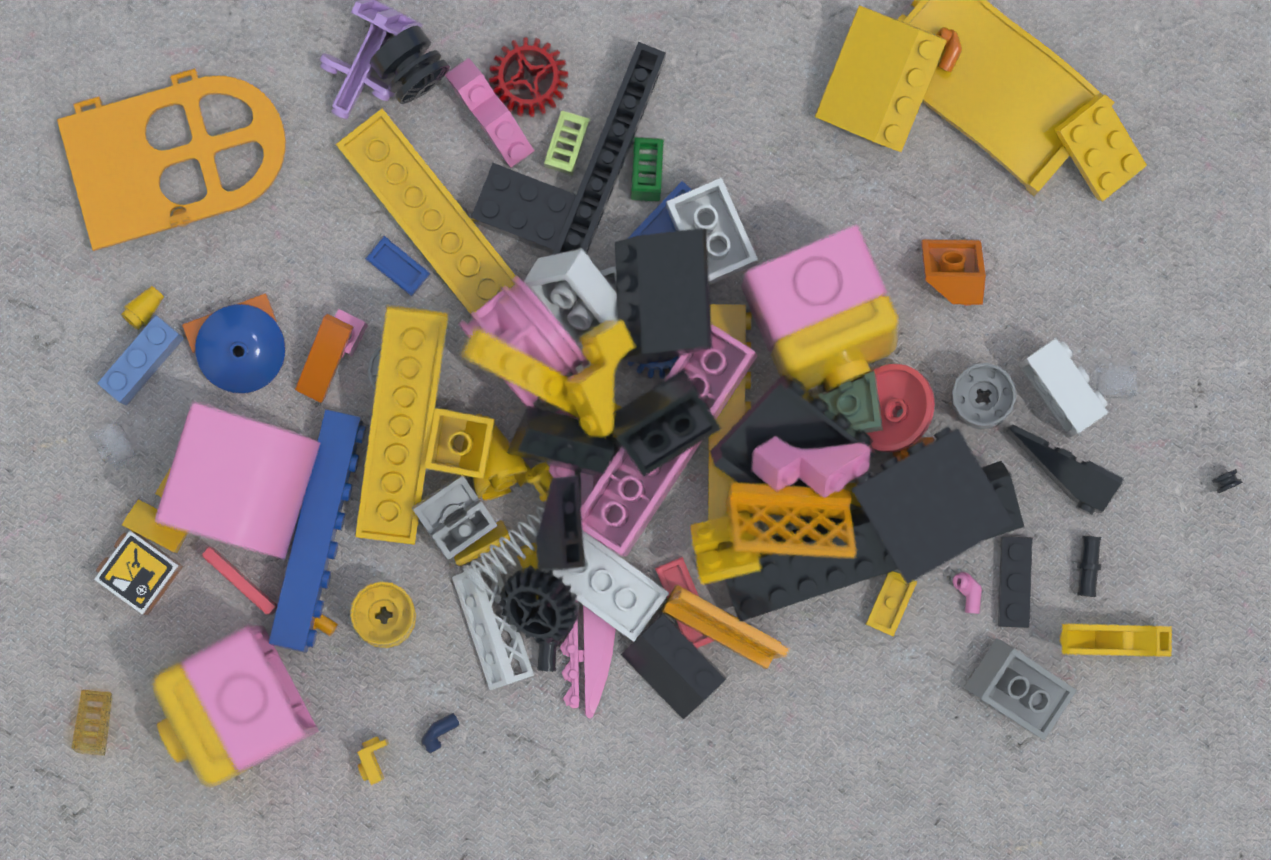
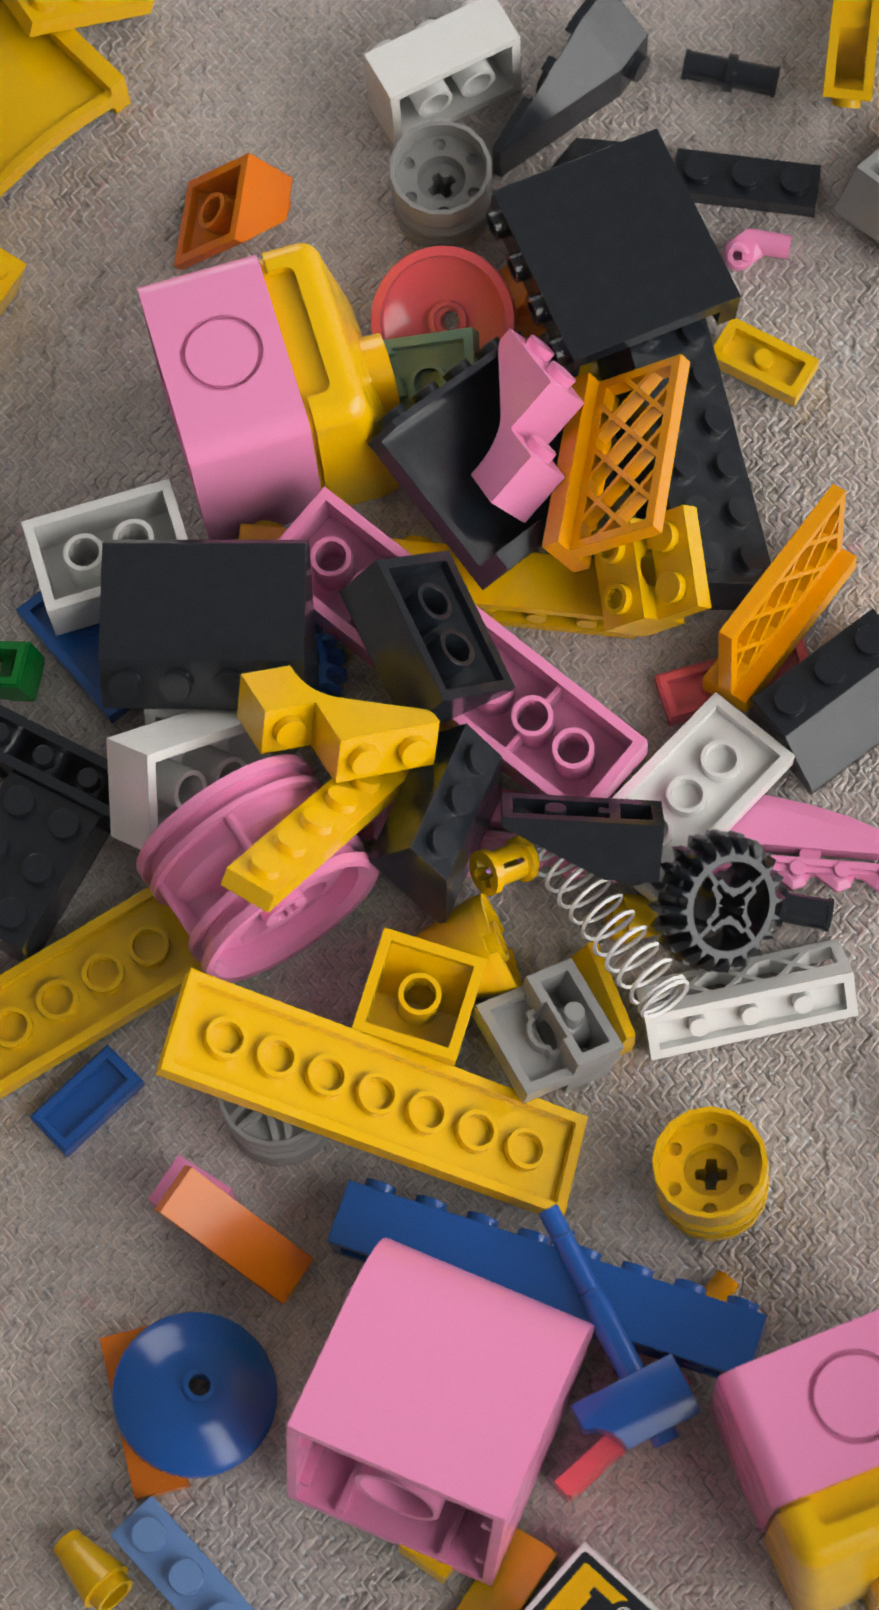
camera: 80 degrees left, 15 degrees down
none -> blue piece [538,1204,701,1452]

